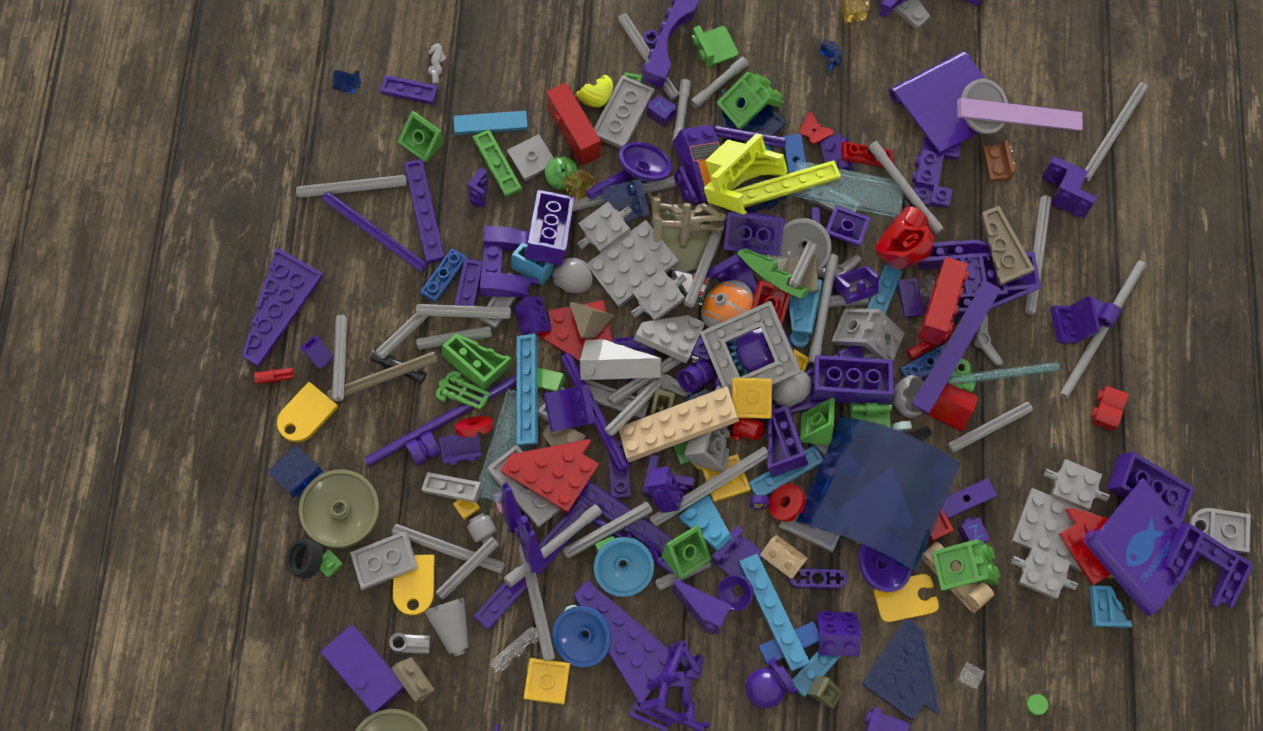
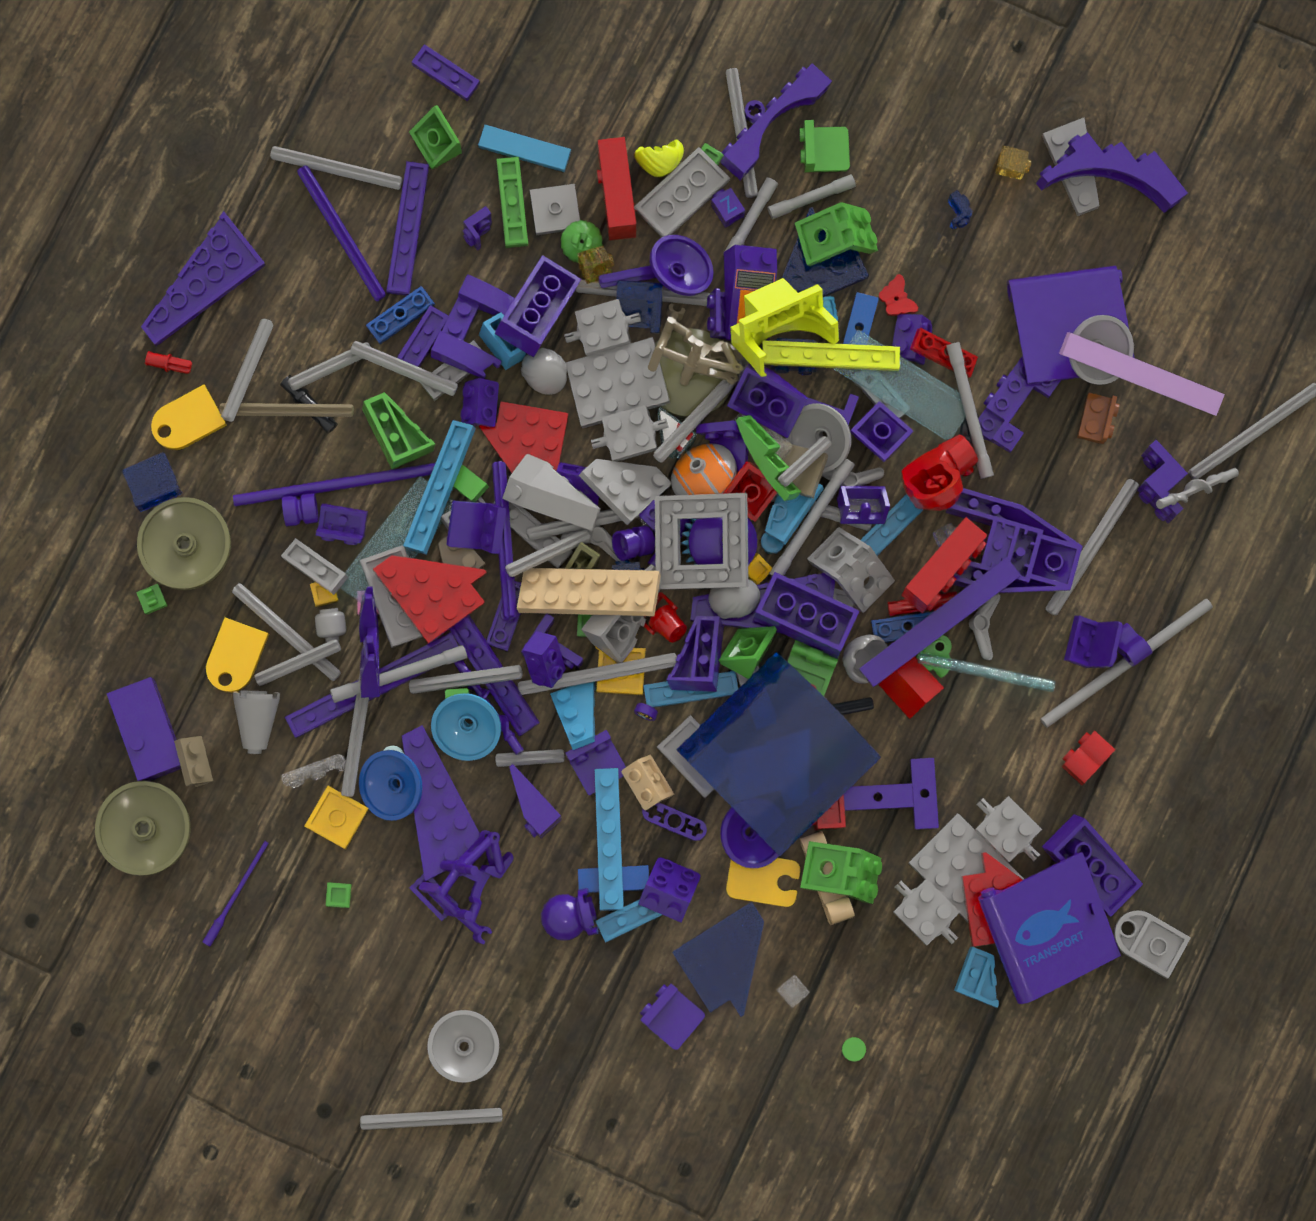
camera: 20 degrees right, 10 degrees up
black tyre [285,538,323,579] -> none
dark purple brick [300,336,334,369] -> none
clear blue bracket [332,70,361,94] -> none
light grey tile [350,531,418,590] -> none
light grey piece [389,633,430,655] -> none
light grey axle [416,326,492,350] -> none
light grey animal [428,43,446,86] -> none
bright green piece [436,371,490,410] -> none
red tile [455,416,494,437] -> none
dark tan slope [570,302,614,340] -> none
bright green slope [661,525,712,579] -> none
dark purple axle [714,126,786,148] -> none
dark purple piece [717,574,754,611] -> none
yellow tile [732,378,772,418] -> none
red tile [769,483,806,522] -> none
olive slope [806,676,843,710] -> none
light aqua tile [892,421,912,433] -> none
dark purple tile [897,278,924,318] -> none
light grey axle [947,402,1033,453] -> none
dark purple brick [958,517,990,543] -> none
dark tan wing [981,206,1035,286] -> none
dark purple wedge [1166,523,1254,608] -> none
none -> dark purple tile [910,758,939,830]
none -> light grey piece [1156,468,1239,509]

